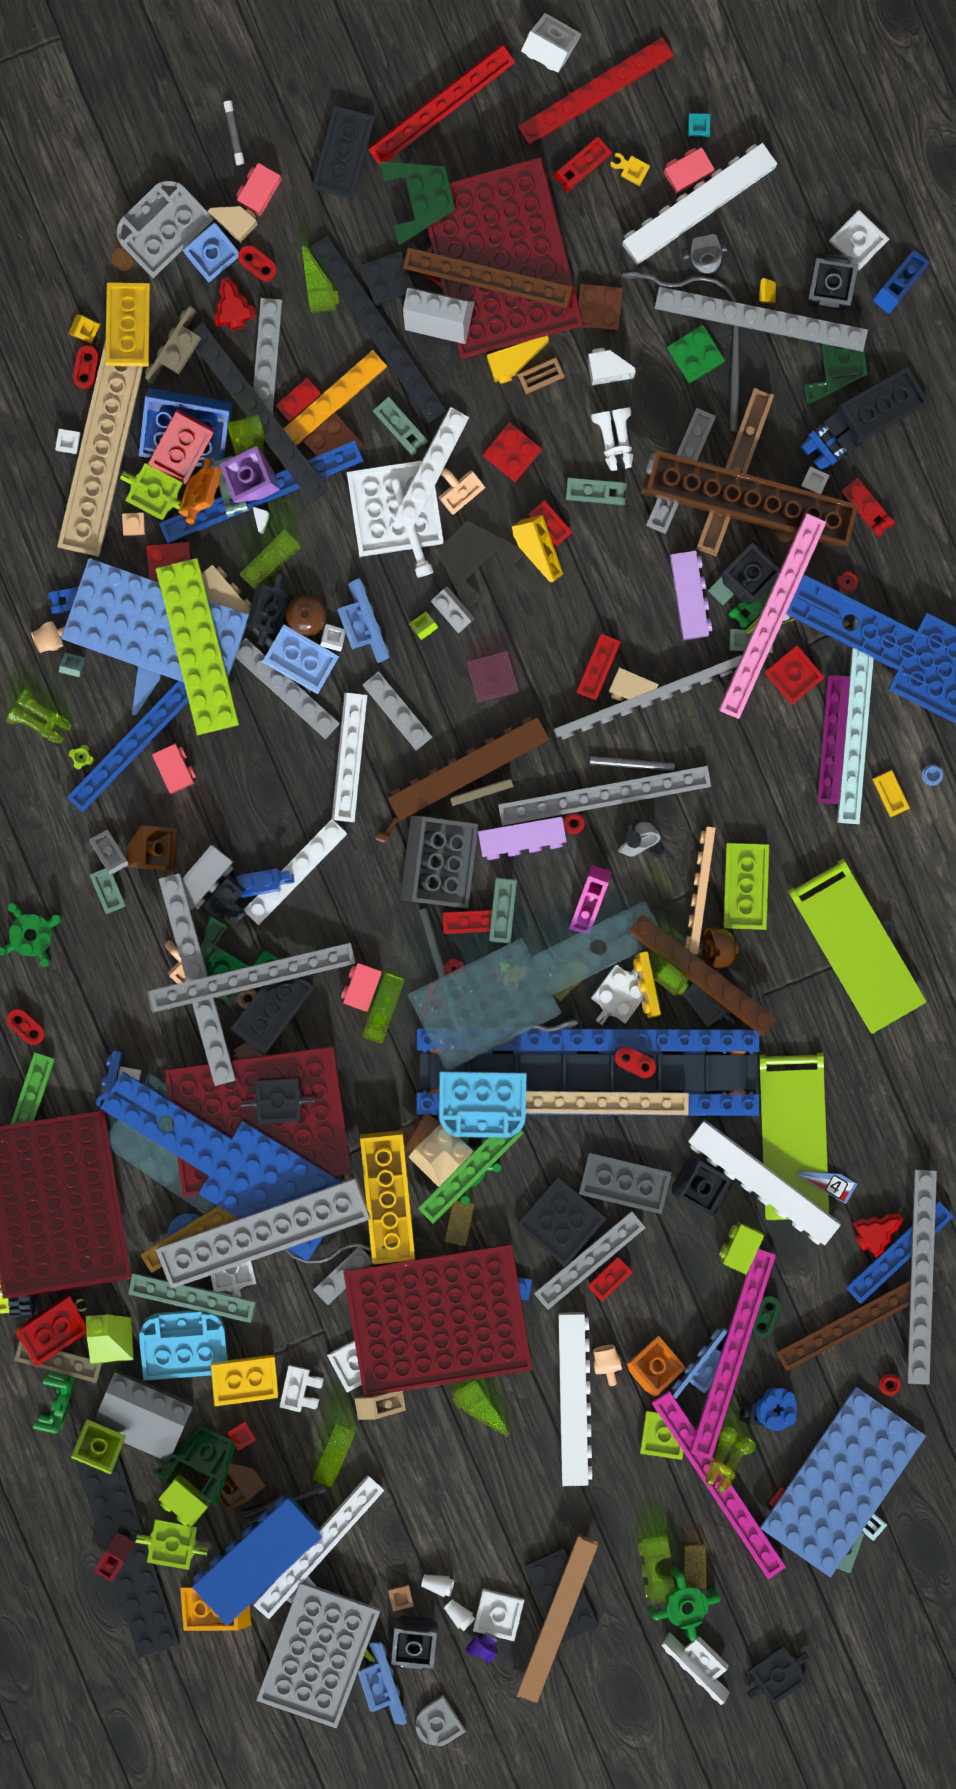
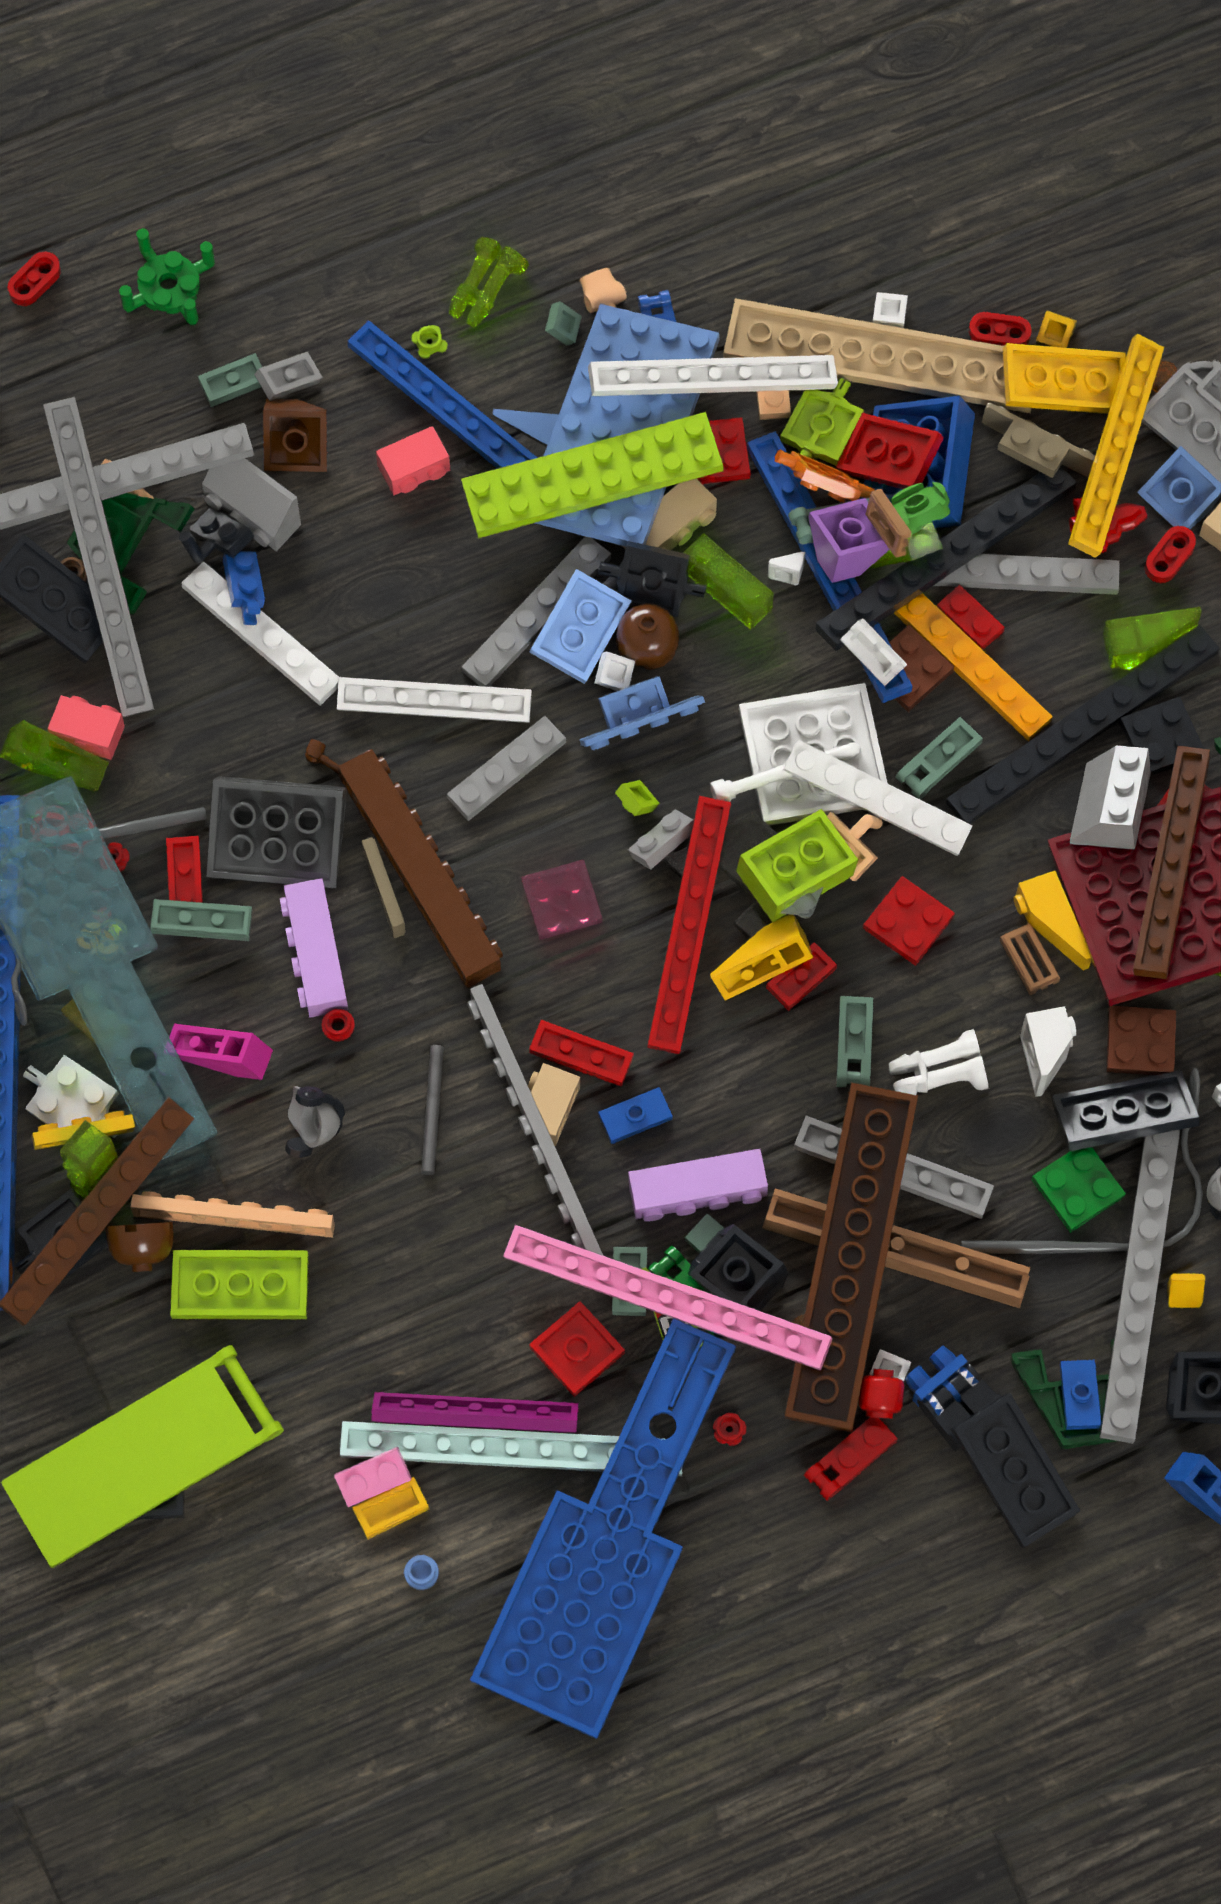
camera: 90 degrees right, 20 degrees down
light grey plate [498,766,711,826] -> none
none -> bright pink plate [334,1447,412,1507]
none -> white plate [588,355,838,396]
none -> blue plate [598,1087,673,1144]
none -> red plate [647,796,731,1054]
none -> lime piece [736,809,858,922]
none -> white hinge [840,618,908,686]
none -> red head [858,1368,904,1419]
none -> medium nougat tile [865,489,912,557]
none -> bright green plate [890,482,950,534]
none -> black plate [1052,1070,1199,1151]
none -> blue plate [1060,1360,1101,1430]
none -> yellow plate [1068,334,1164,558]

